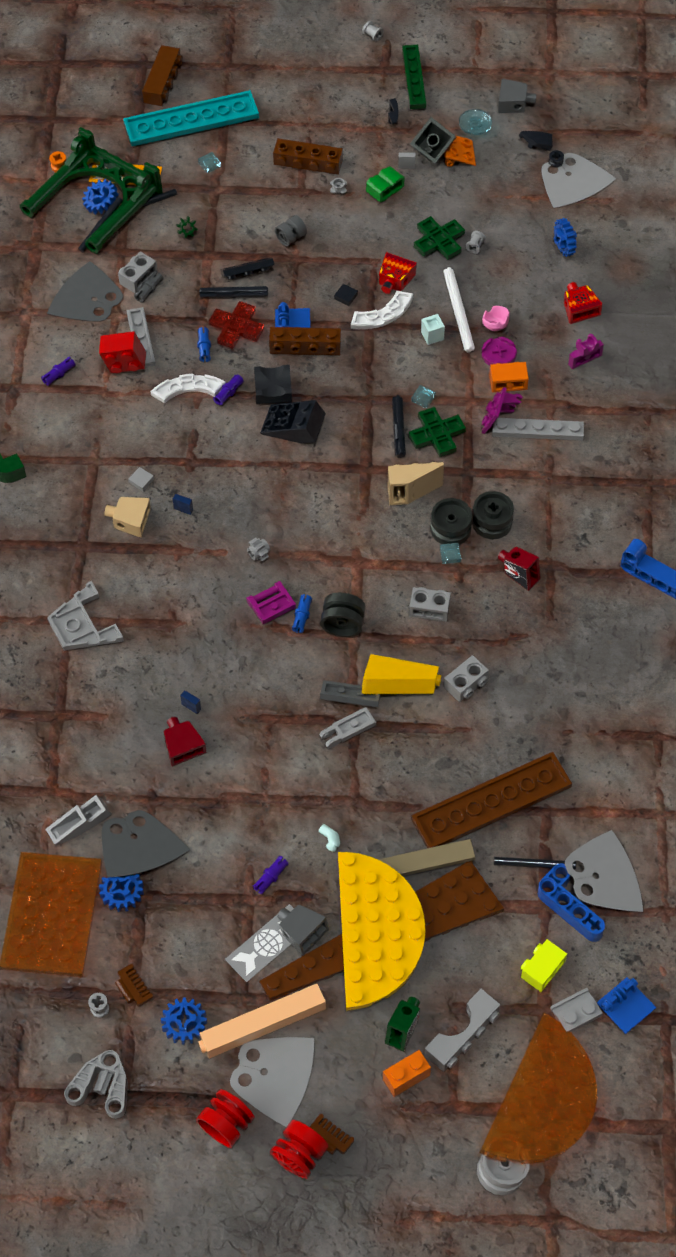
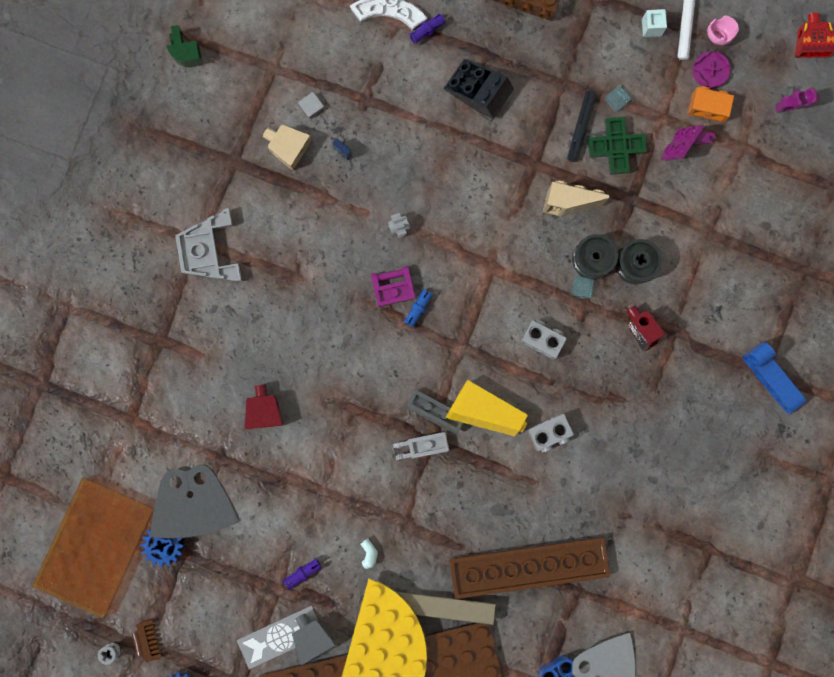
camera: 15 degrees right, 25 degrees up
light grey slope [45,795,112,846] -> none
dark blue tile [180,690,201,714] -> none
black brick [254,365,292,404] -> none
pearl dark grey wheel [320,592,365,637] -> none
light grey plate [492,418,584,441] -> none
black bar [494,857,576,869] -> none

